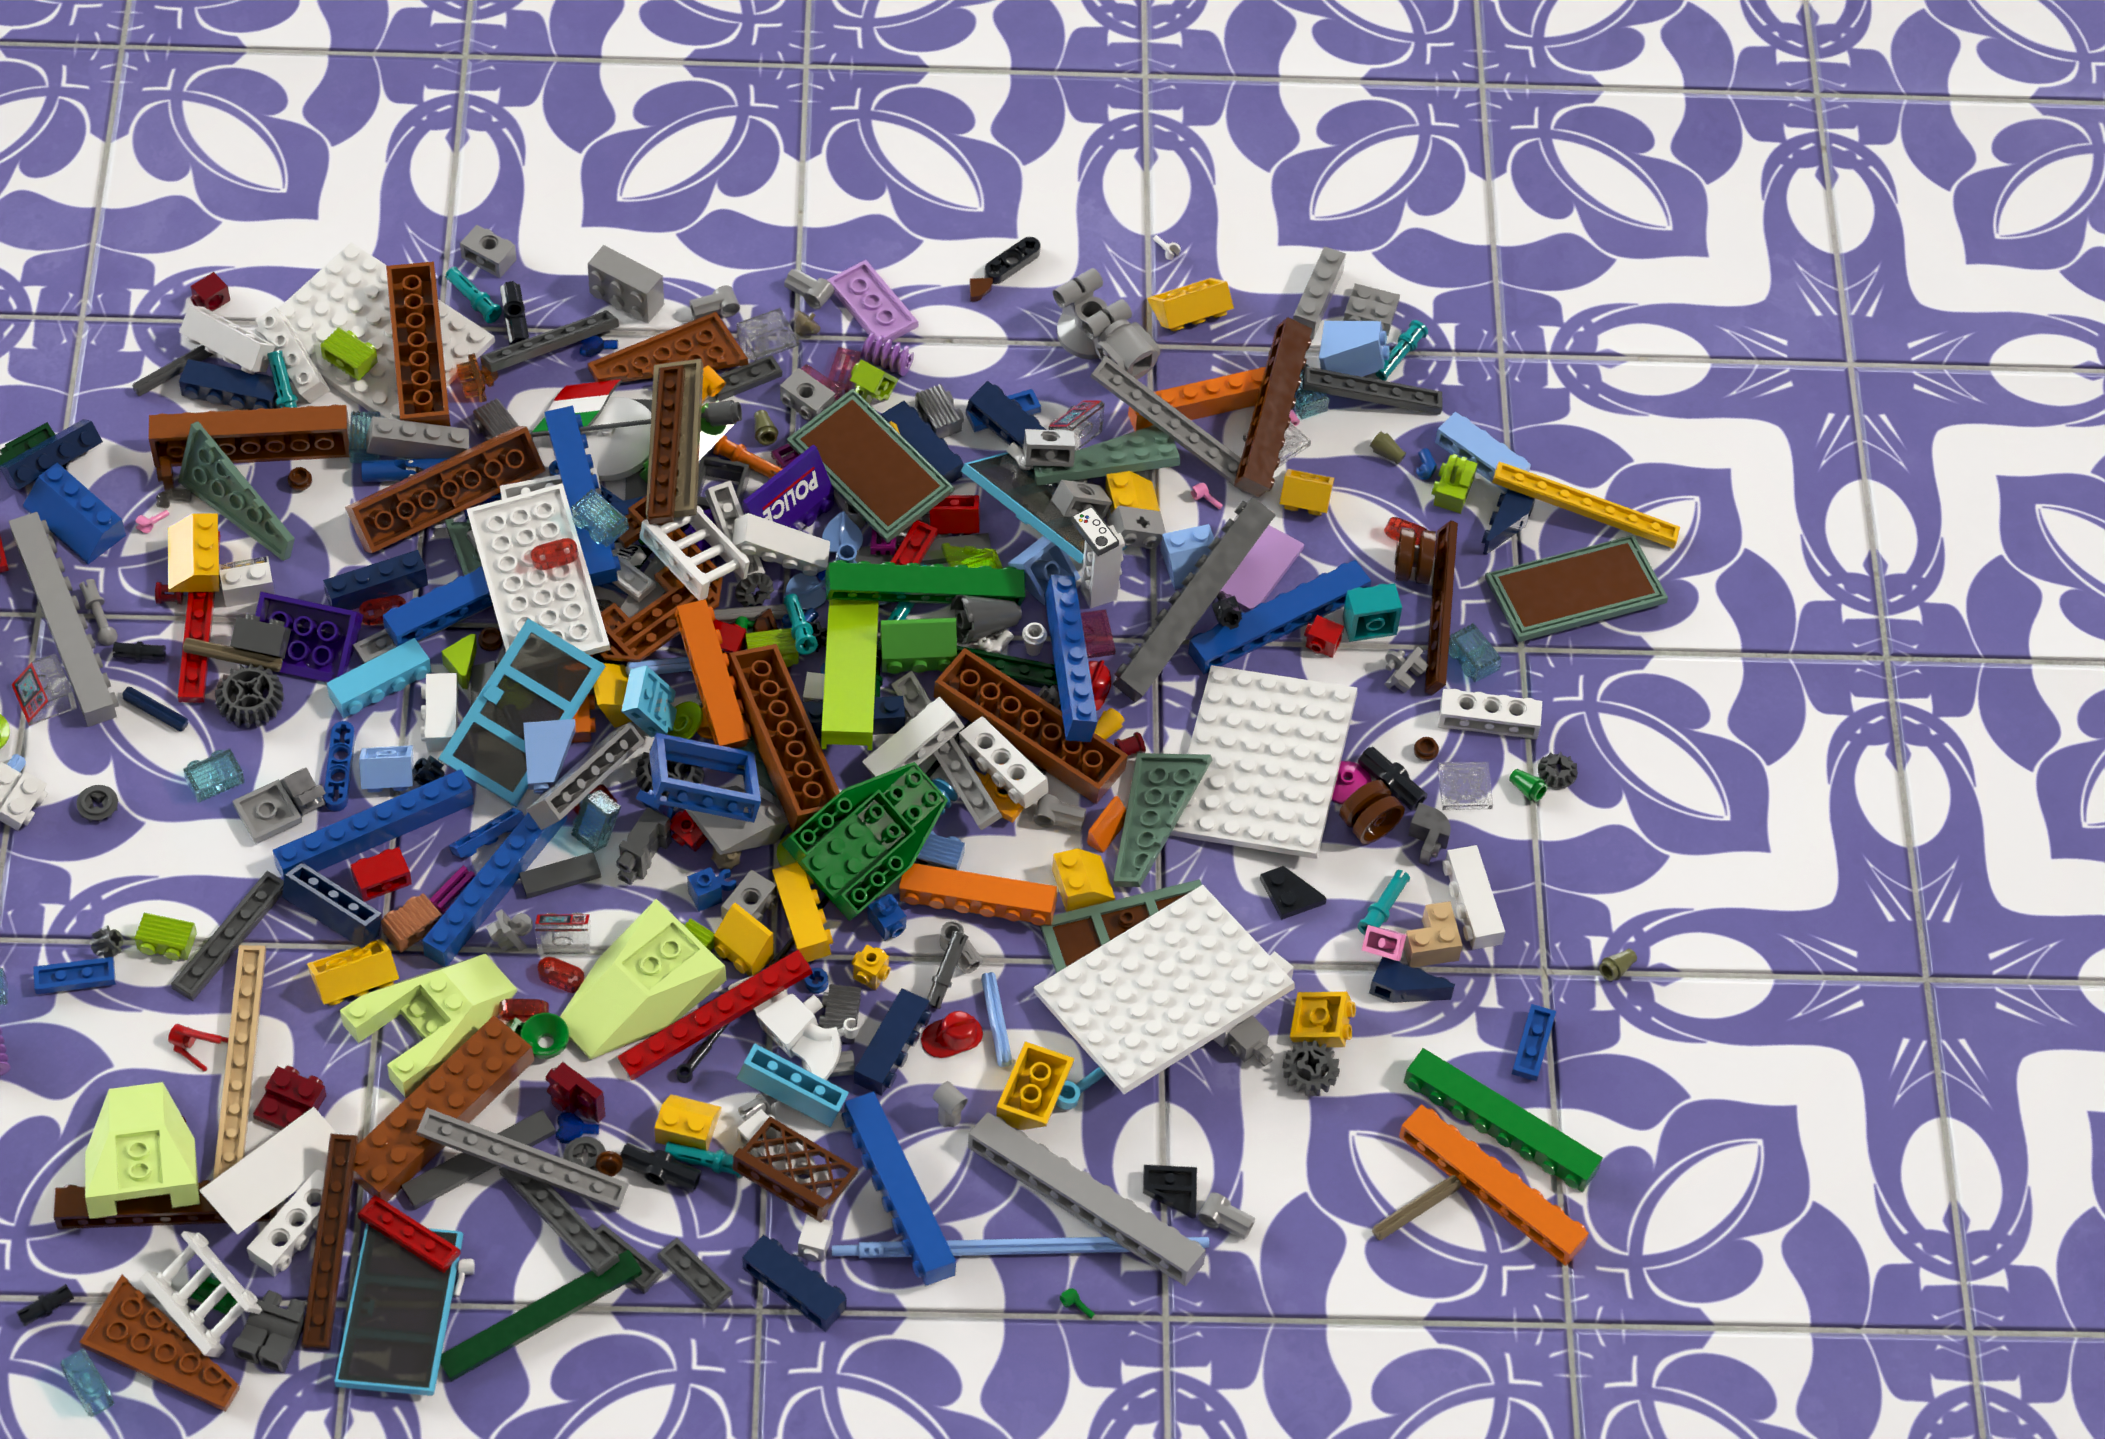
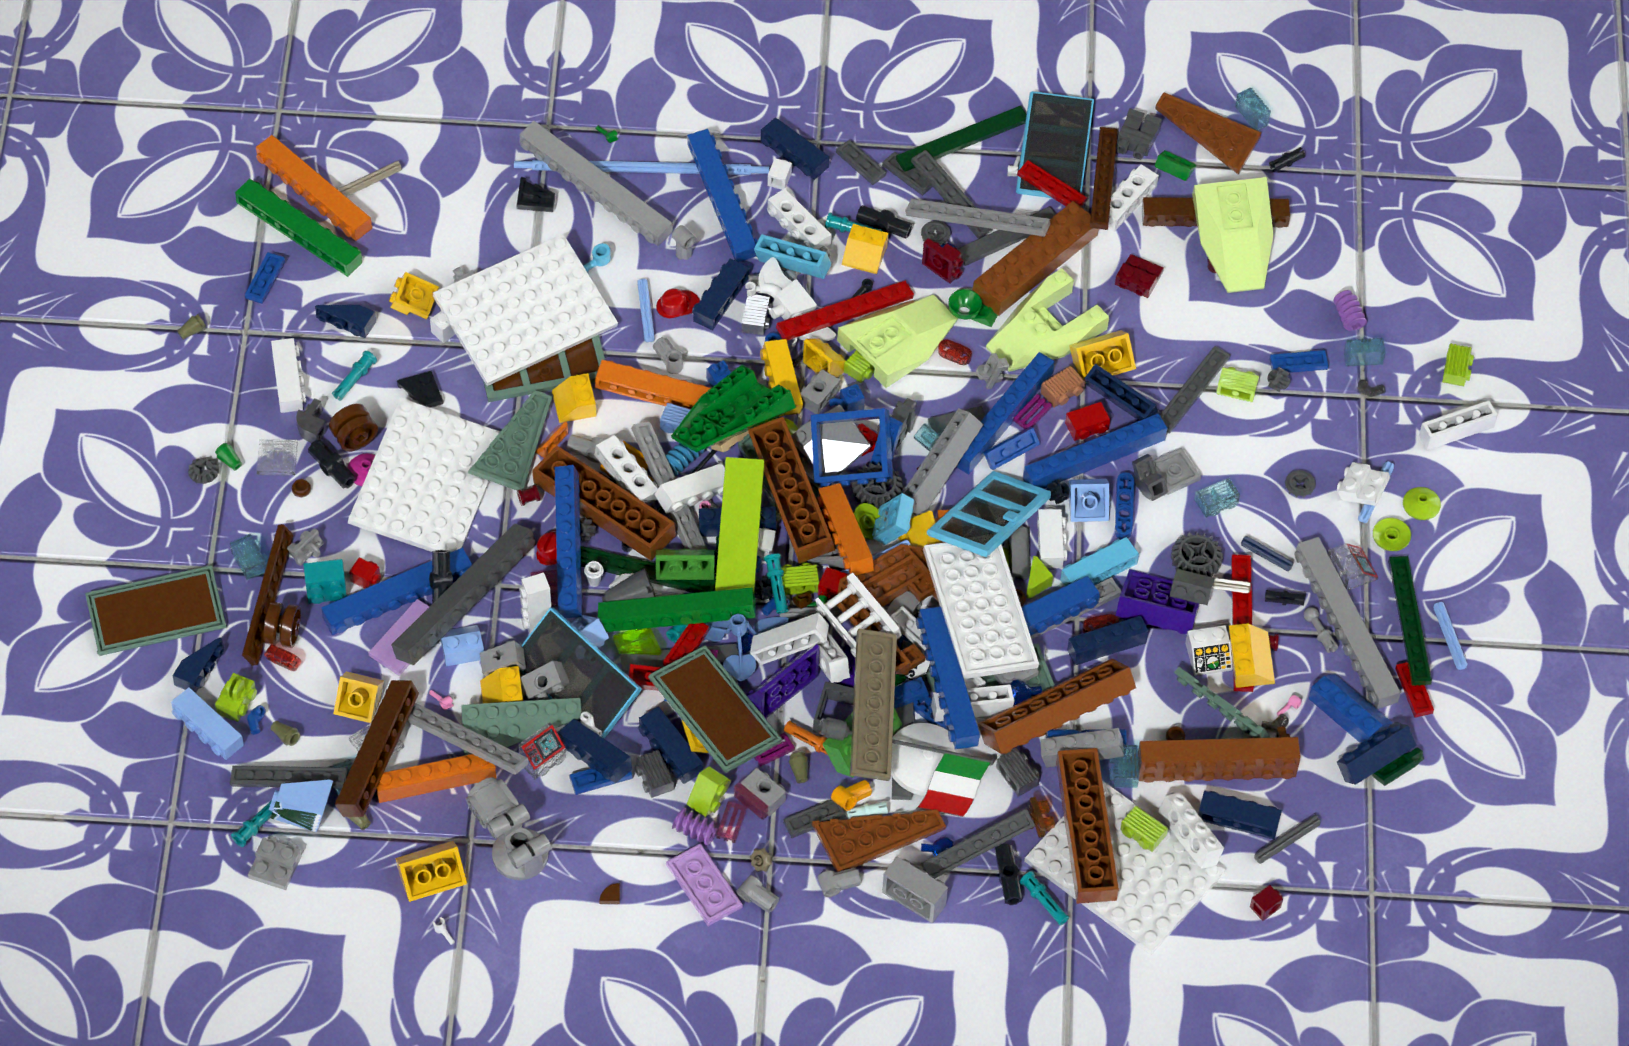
camera: 175 degrees left, 0 degrees up
white fence [140,1231,262,1358] -> none
red plant [168,1024,229,1071] -> none
white brick [179,306,275,374] -> none
white sticker [199,1107,337,1235] -> none
tan plate [213,945,266,1180] -> none
teal pin [267,350,298,408] -> none
light grey brick [460,225,516,278] -> none
clear red beam [498,999,549,1022] -> none
light blue slope [523,719,576,794] -> none
clear red beam [531,538,579,570] -> none
clear slope [535,913,591,955] -> none
clear light blue brick [571,489,629,547] -> none
reddish brown plate [596,1151,623,1177] -> none
reddish brown tile [647,365,685,525] -> none
reddish brown fence [733,1116,858,1223] -> none
clear slope [737,308,800,361] -> none
yellow brick [851,945,891,991] -> none
dark grey pin [927,930,968,1009] -> none
black beam [984,237,1041,284] -> none
yellow slope [996,1041,1074,1130] -> none
light grey brick [1023,429,1075,467] -> none
tile [1071,506,1119,556] -> none
yellow cone [1094,708,1125,740] -> none
light grey piece [1197,1193,1255,1240] -> none
dark grey gear [1282,1040,1340,1096] -> none
light grey brick [1293,246,1346,339] -> none
bright pink slope [1362,925,1407,961] -> none
tan brick [1404,901,1463,968] -> none
white brick [1438,689,1542,739] -> none
yellow tile [1492,461,1680,549] -> none

